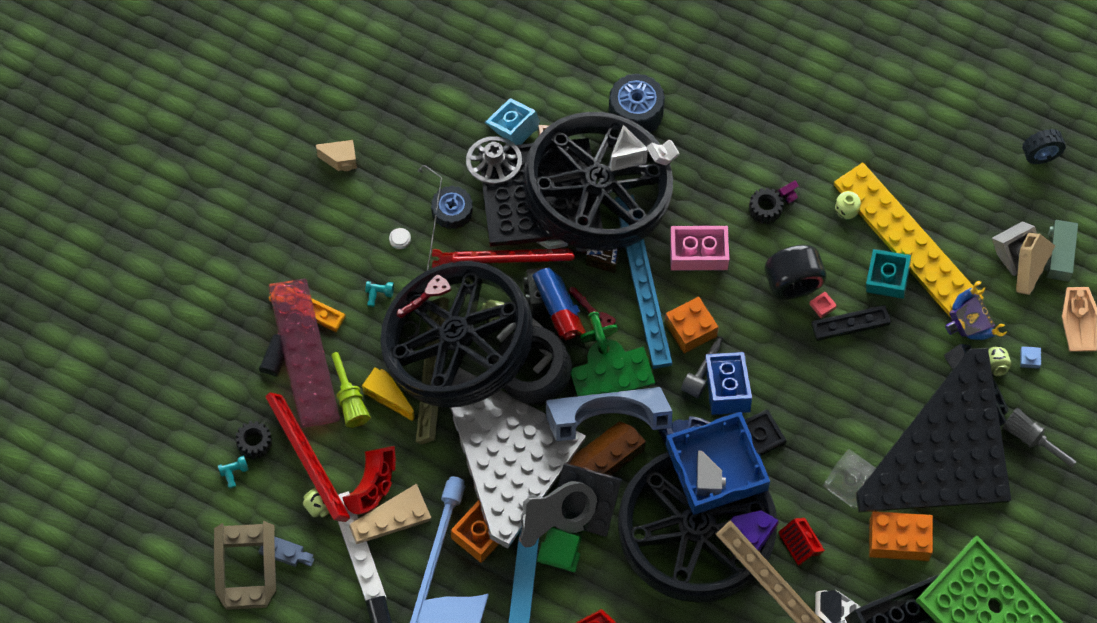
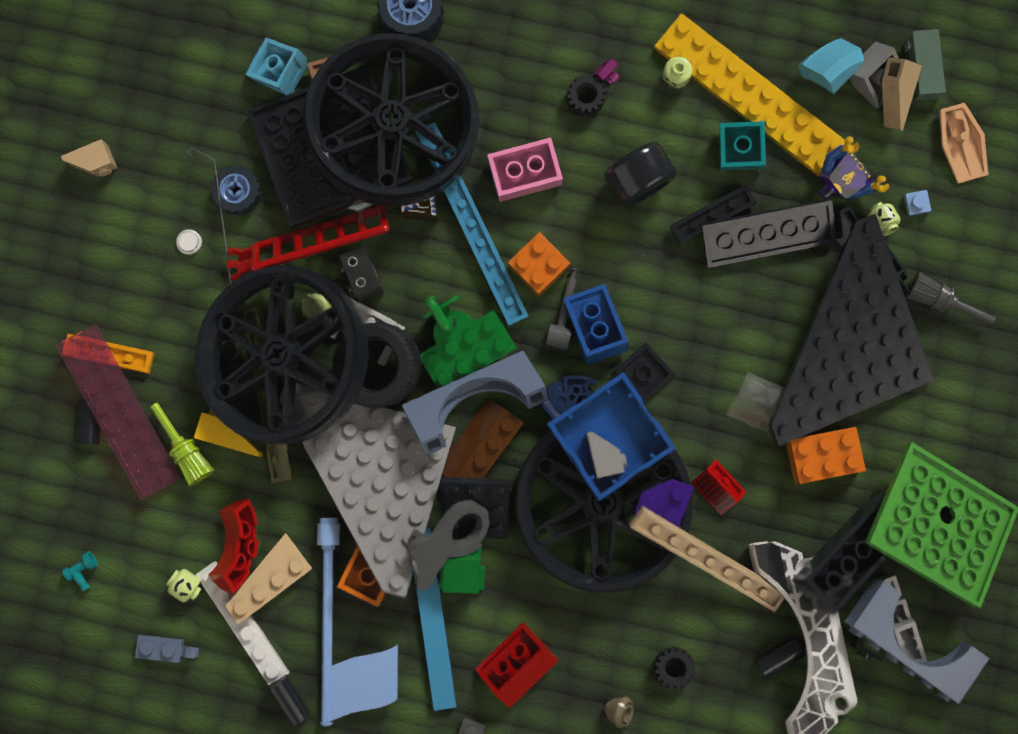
camera: 10 degrees left, 20 degrees up
dark tan wedge [214,521,277,610] -> none
black tyre [236,421,272,459] -> none
red tile [265,392,350,522] -> none
teal piece [365,281,394,307] -> none
piece [397,275,451,318] -> none
flat silver wheel [466,136,522,184] -> none
blue door [532,268,586,341] -> none
dark red piece [568,287,616,327] -> none
white slope [610,125,648,171] -> none
white bracket [646,140,679,166] -> none
coral plate [809,292,837,318] -> none
none -> black plate [701,199,837,268]
none -> medium azure slope [798,38,864,94]

